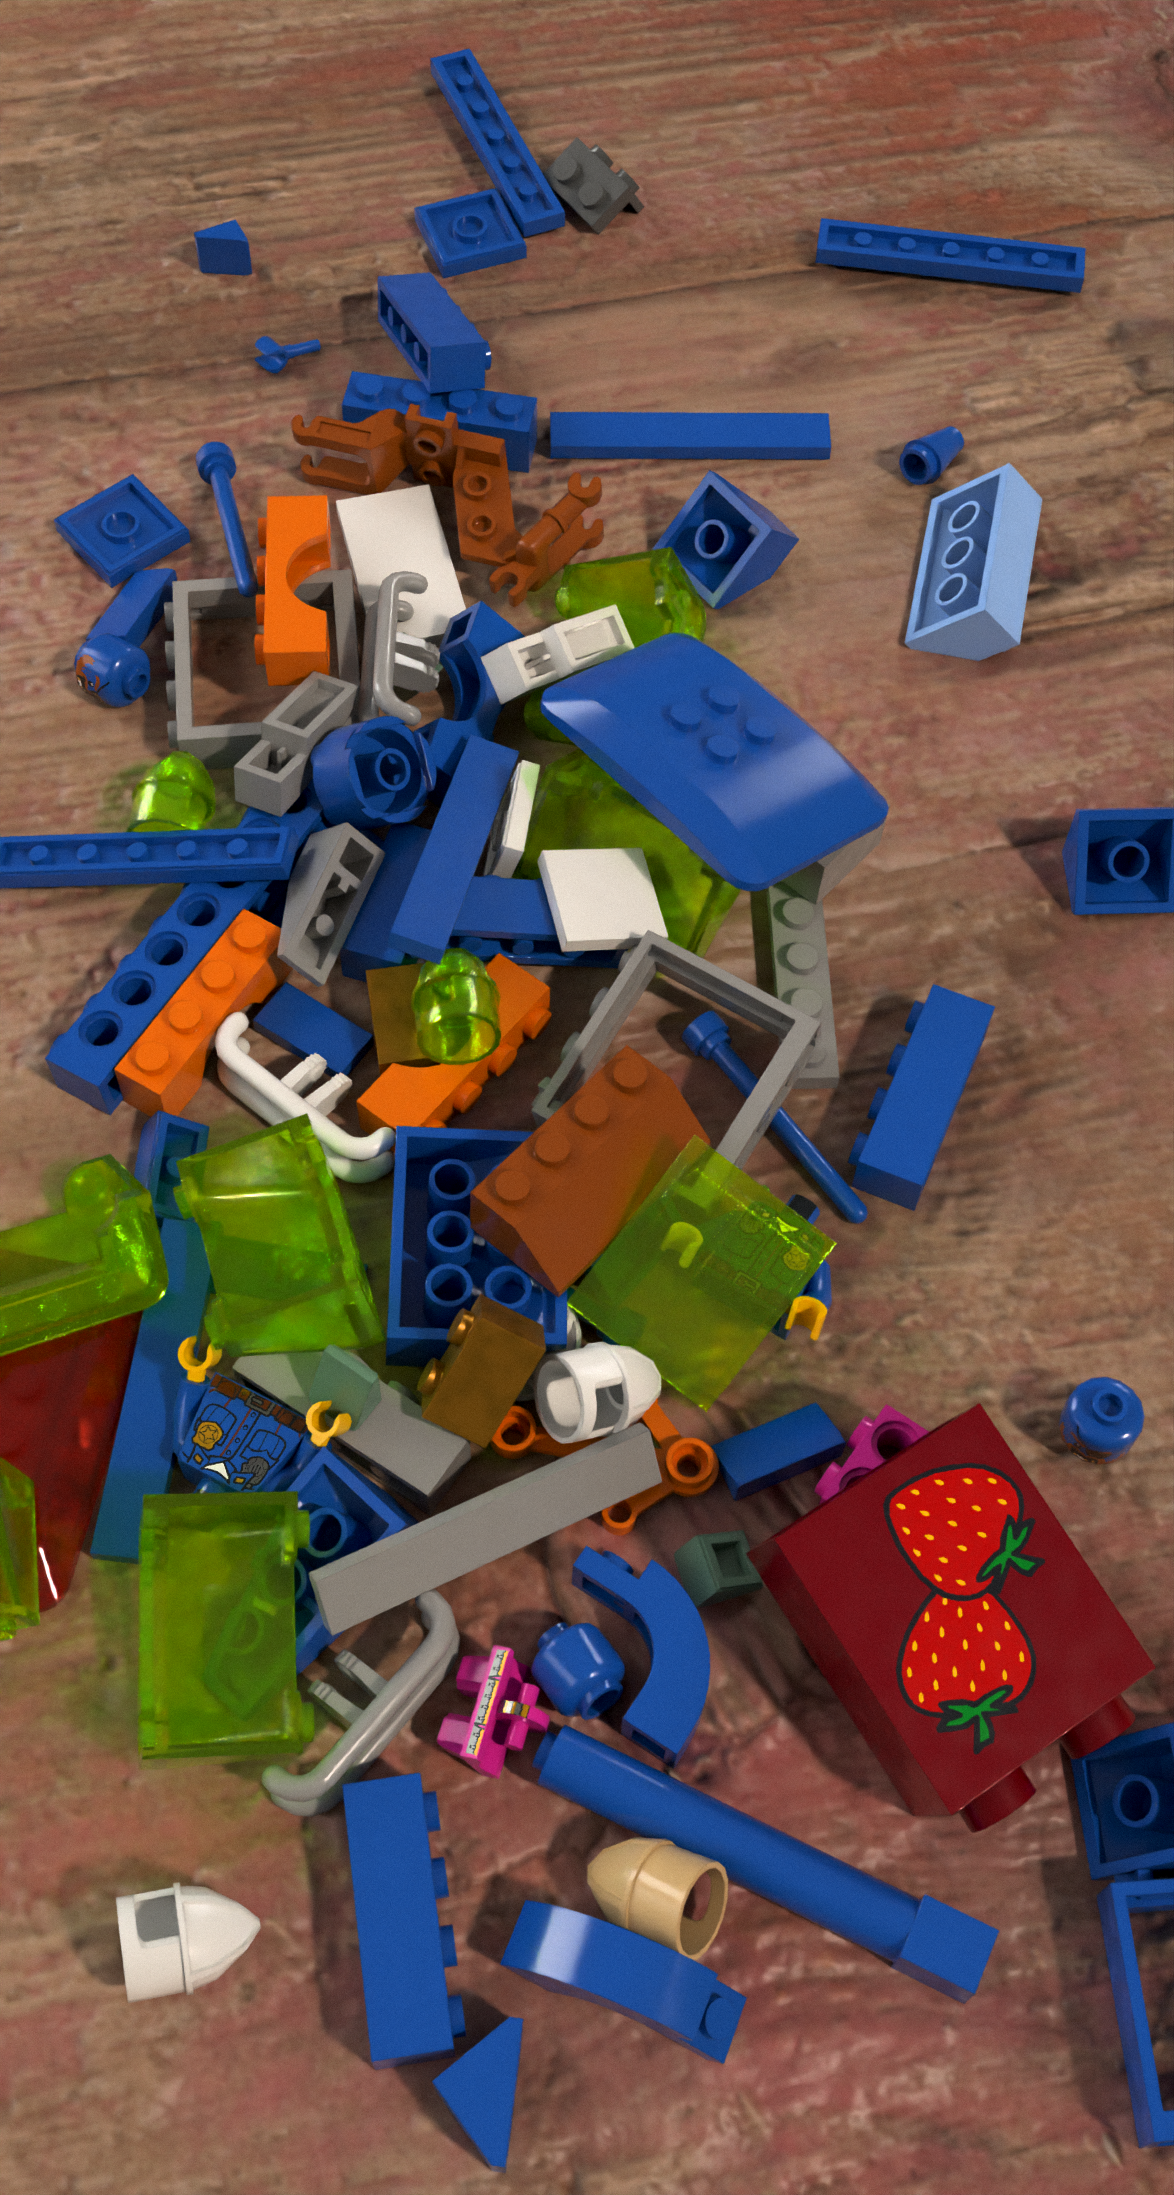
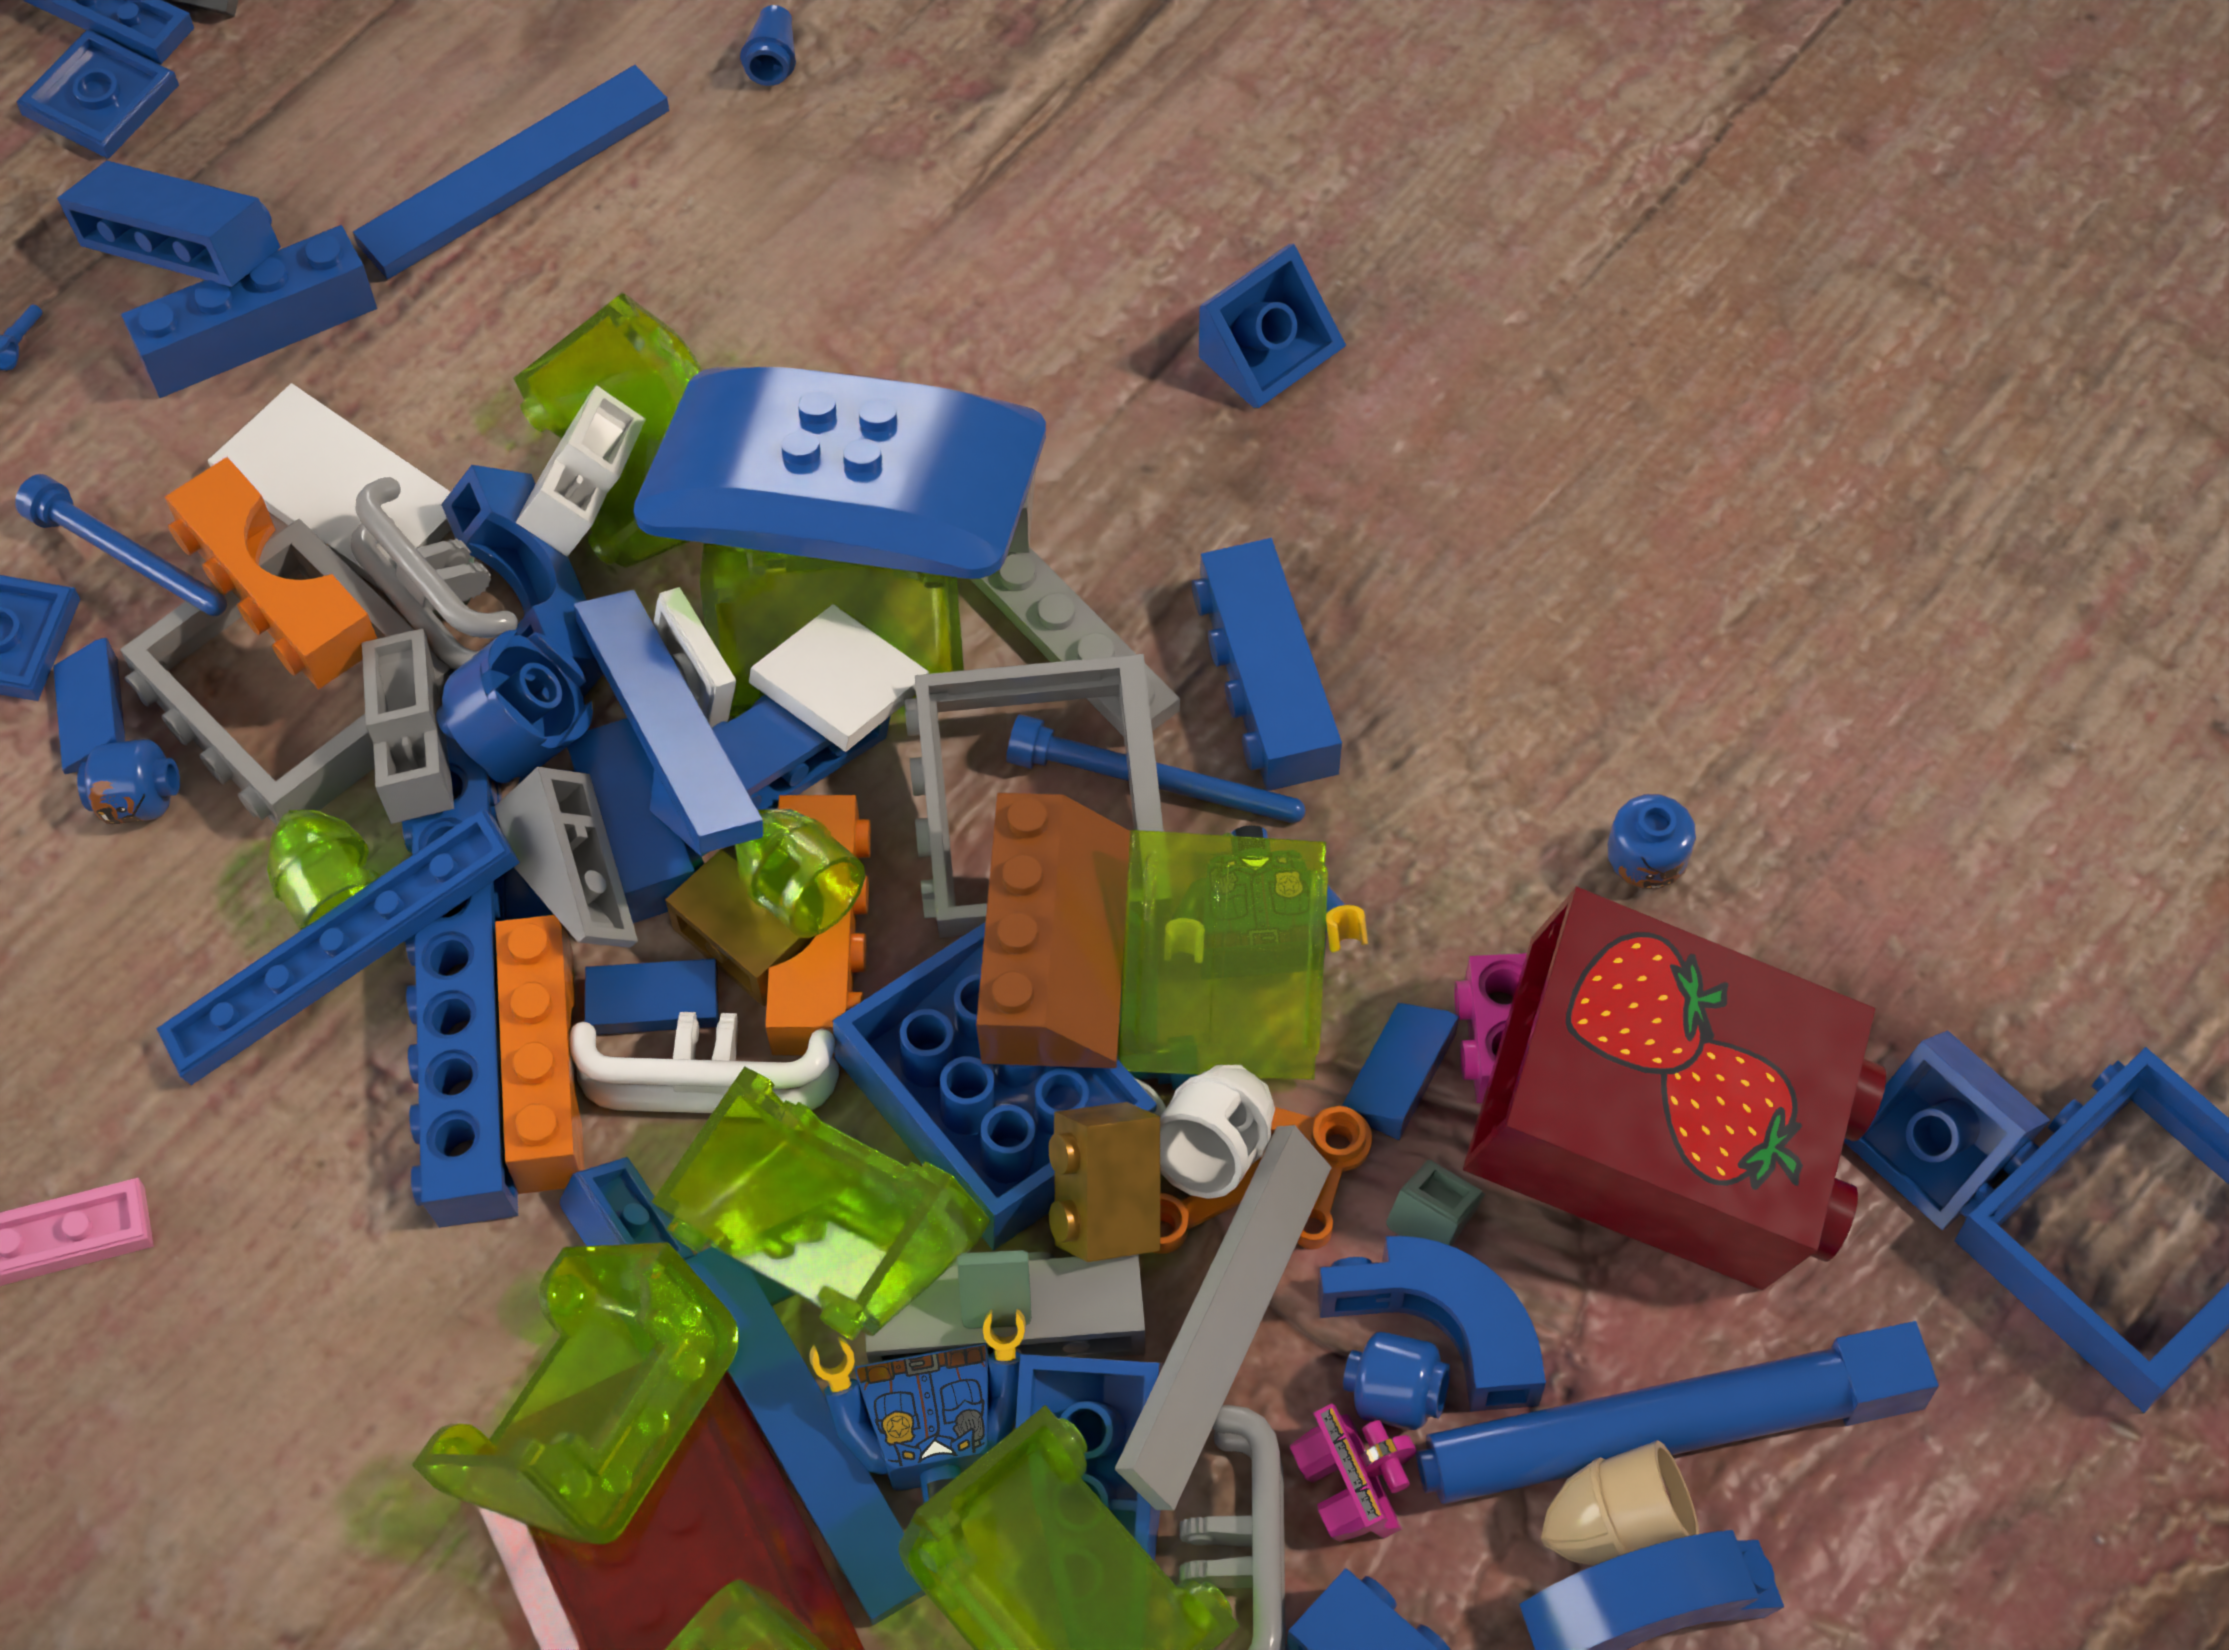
camera: 35 degrees left, 0 degrees up
dark orange piece [291,403,604,607] -> none
blue slope [653,470,799,609] -> none
light blue slope [905,463,1042,661] -> none

